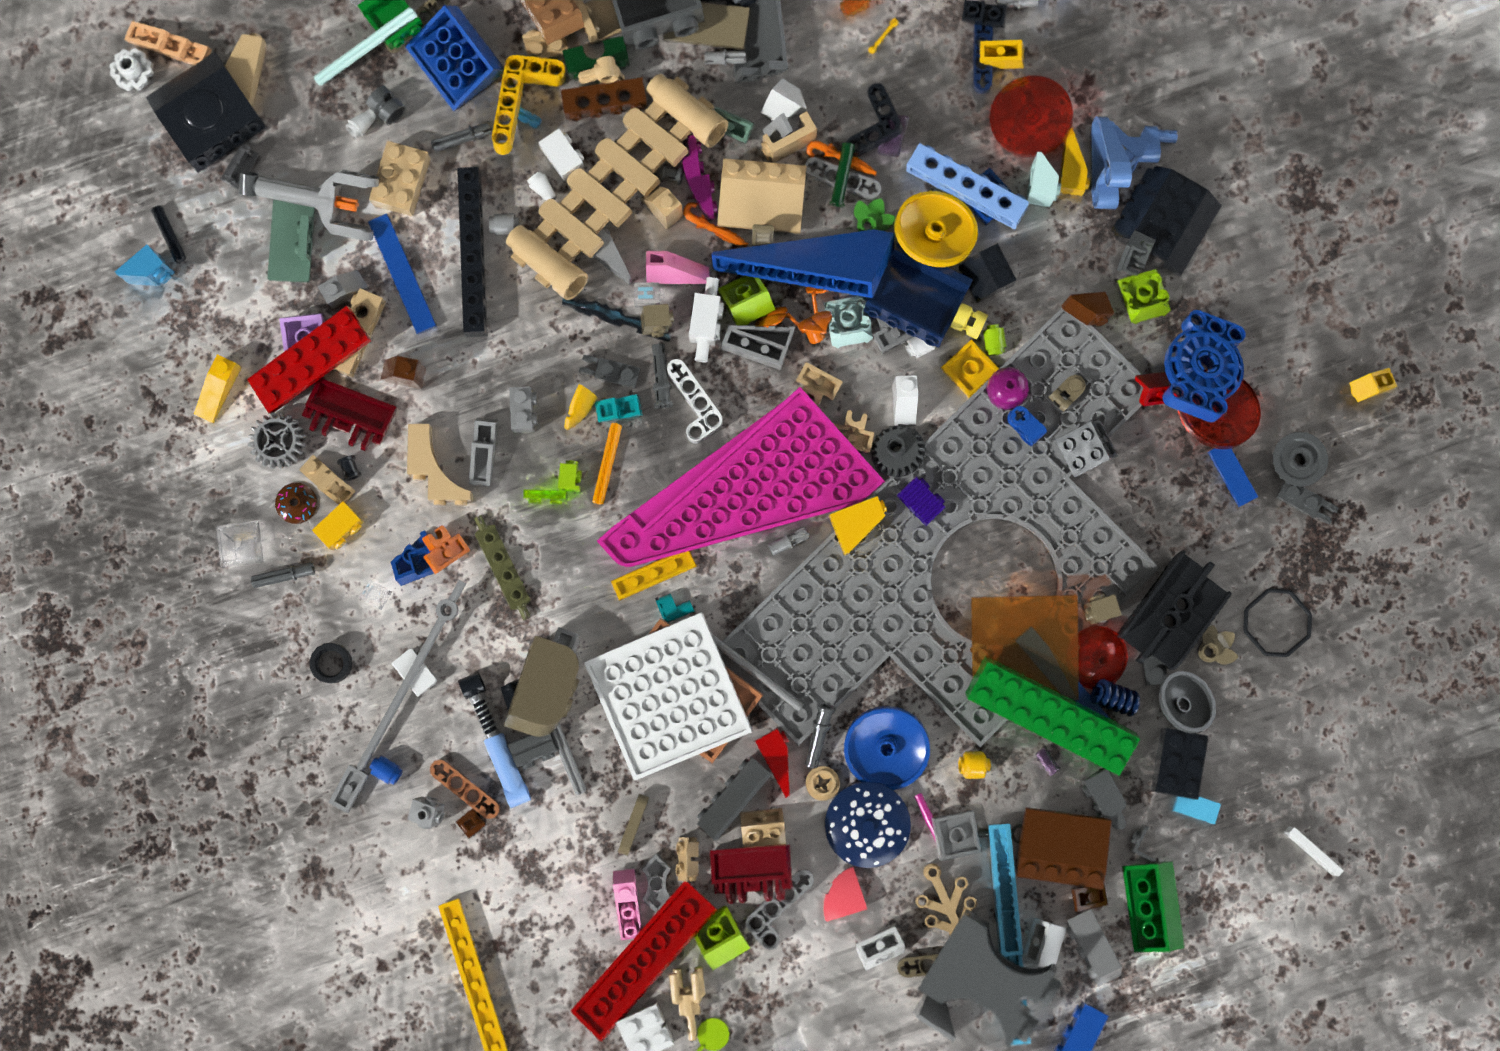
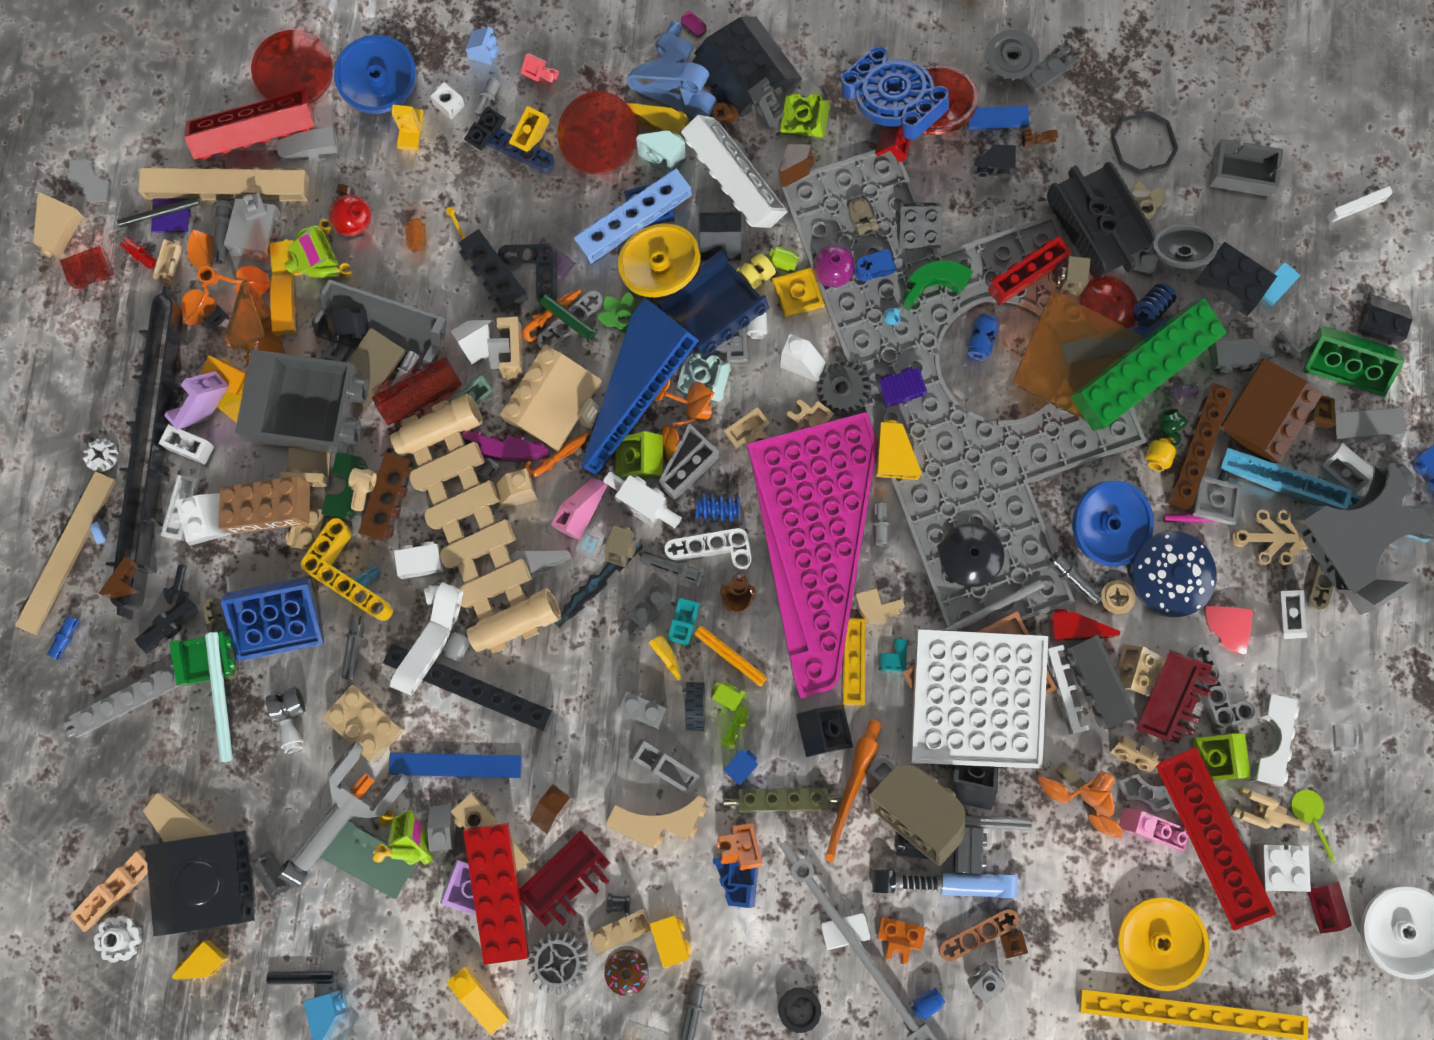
camera: 65 degrees left, 5 degrees down
none -> yellow slope [171,940,229,980]
none -> clear red brick [372,356,462,425]
none -> lime torso [373,809,434,865]
none -> white beam [390,582,463,696]
none -> black brick [458,229,529,313]
none -> coral plate [520,53,559,82]
none -> dark pink piece [681,12,707,36]
none -> white brick [681,115,788,228]
none -> black wheel [685,682,705,731]
none -> blue piece [696,493,740,522]
none -> reddish brown bush [713,103,739,123]
none -> reddish brown hair [720,573,756,613]
none -> blue slope [724,749,758,786]
none -> black slope [796,705,853,757]
none -> orange animal [825,720,882,862]
none -> tan brick [854,588,905,625]
none -> orange plate [877,916,926,965]
none -> medium azure hinge [883,308,900,325]
none -> green arch [902,261,974,311]
none -> black dish [939,523,1004,588]
none -> black slope [948,765,998,810]
none -> blue piece [967,314,999,361]
none -> black slope [971,144,1016,178]
none -> red brick [988,236,1072,306]
none -> reddish brown piece [1021,128,1058,147]
none -> orange plant [1037,771,1123,839]
none -> white hinge [1047,645,1089,735]
none -> yellow dish [1117,897,1209,991]
none -> dark green animal [1160,409,1187,446]
none -> reddish brown brick [1165,382,1233,511]
none -> dark grey piece [1209,139,1283,197]
none -> white arch [1250,694,1299,787]
none -> black slope [1357,294,1413,346]

